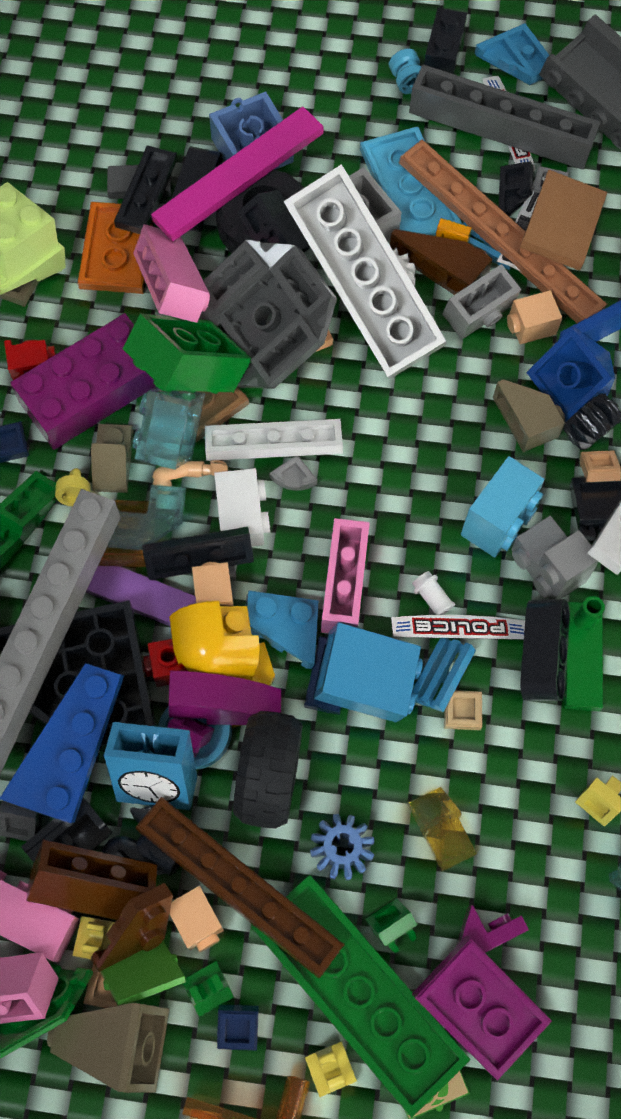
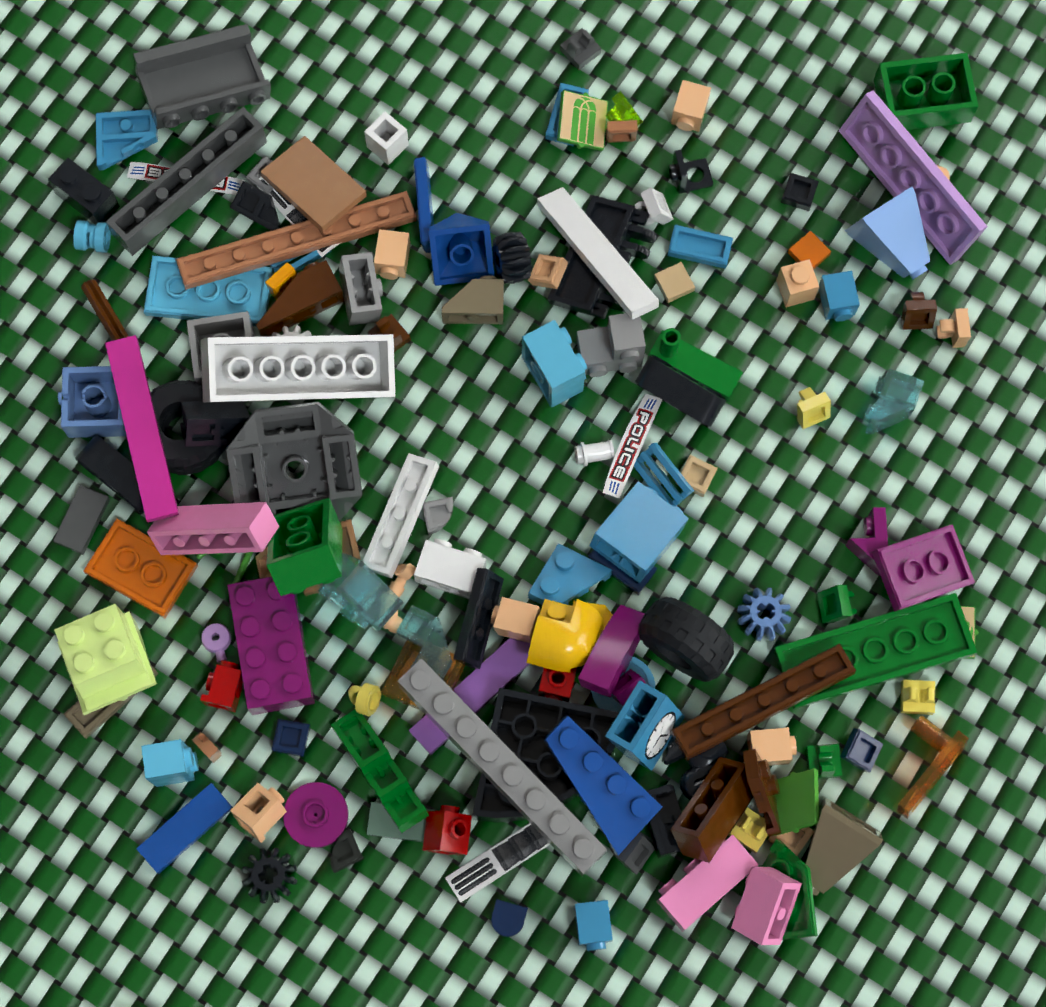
camera: 65 degrees left, 5 degrees up
dark tan slope [91,424,134,493] -> none
black tile [114,145,177,234] -> none
bright pink brick [321,518,370,633] -> none
clear yellow slope [408,787,477,872] -> none
none -> reddish brown axle [81,279,129,341]
none -> lavender piece [201,623,231,663]
none -> reddish brown tile [367,314,411,352]

